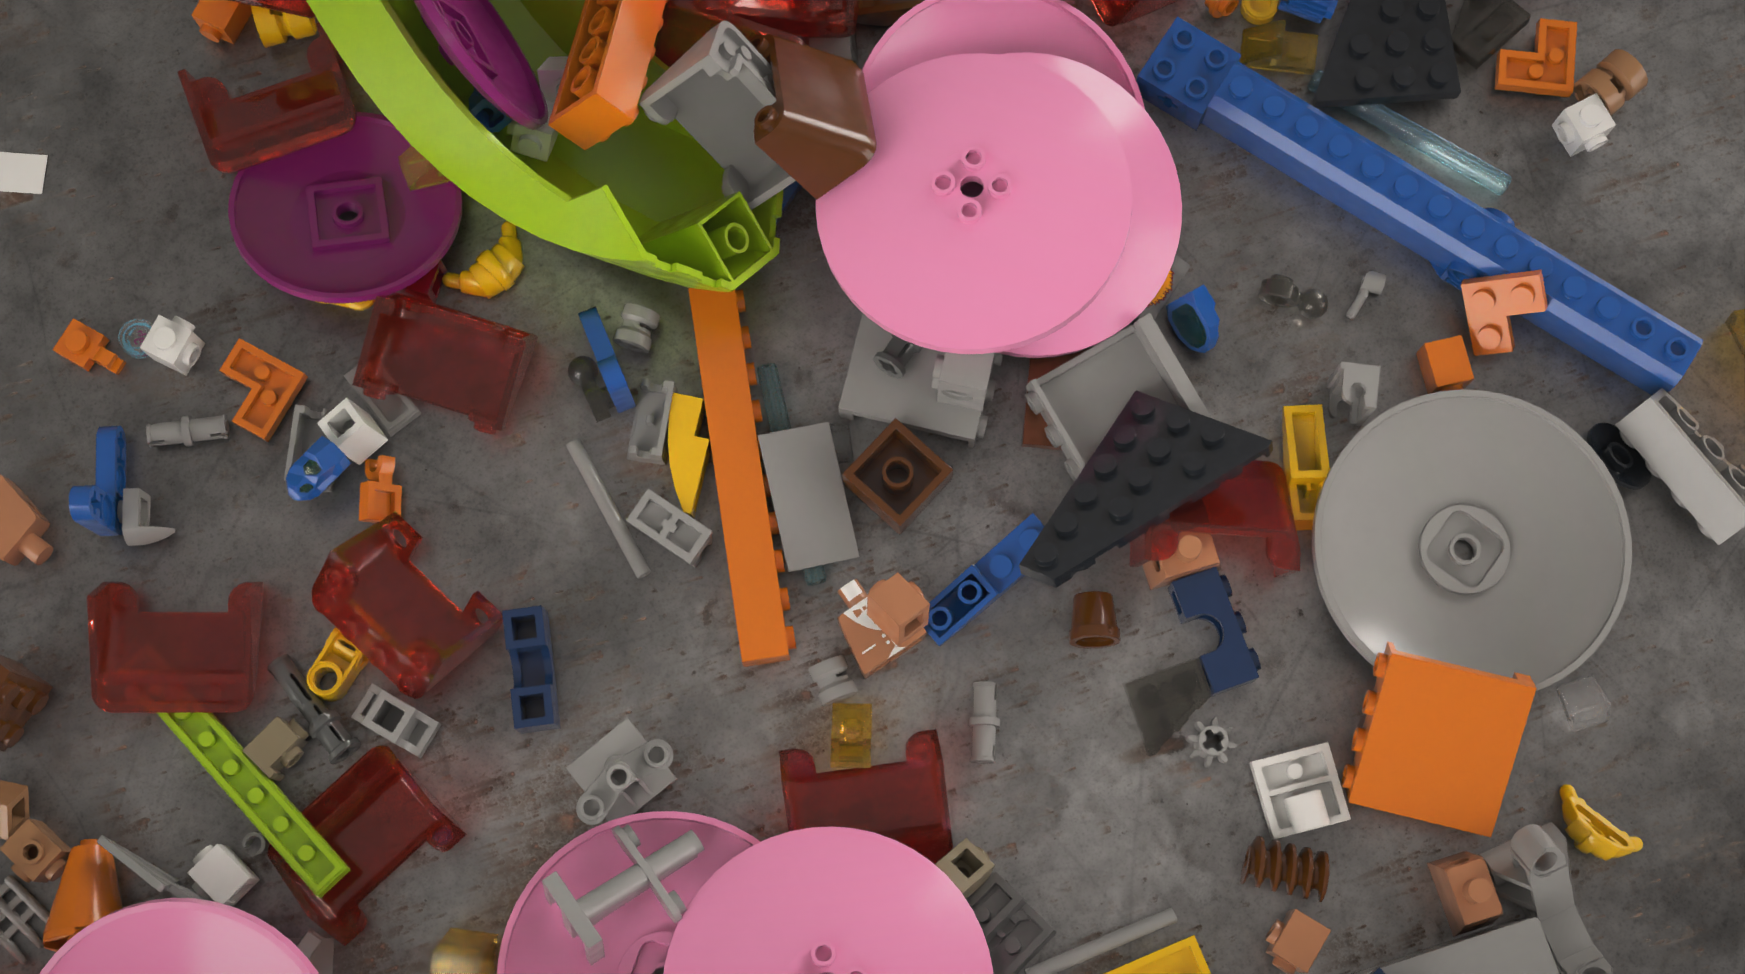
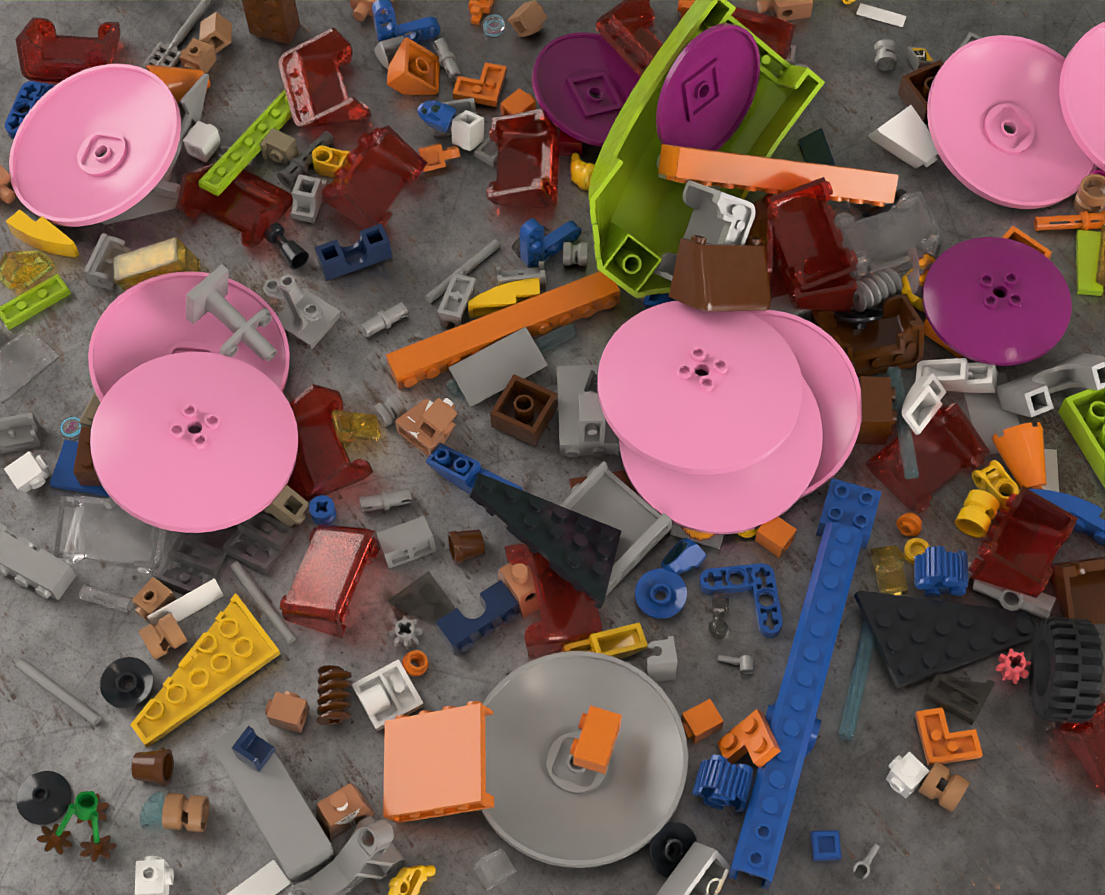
camera: 75 degrees right, 15 degrees down
white brick [140,315,205,376] -> none
none -> black piece [264,223,309,270]
none -> clear red windscreen [279,524,380,639]
none -> blue wheel [309,495,337,527]
none -> light grey pin [360,302,409,338]
none -> light grey hinge [376,516,437,569]
none -> orange slope [387,37,440,95]
none -> orange plate [402,650,429,676]
none -> orange brick [500,88,536,130]
none -> medium nougat brick [508,0,548,37]
none -> orange brick [570,705,622,774]
none -> blue dish [635,568,687,619]
none -> blue brick [692,754,754,812]
none -> blue beam [699,563,783,638]
none -> orange panel [755,517,797,558]
none -> blue tile [810,830,842,861]
none -> light grey hand [853,844,880,879]

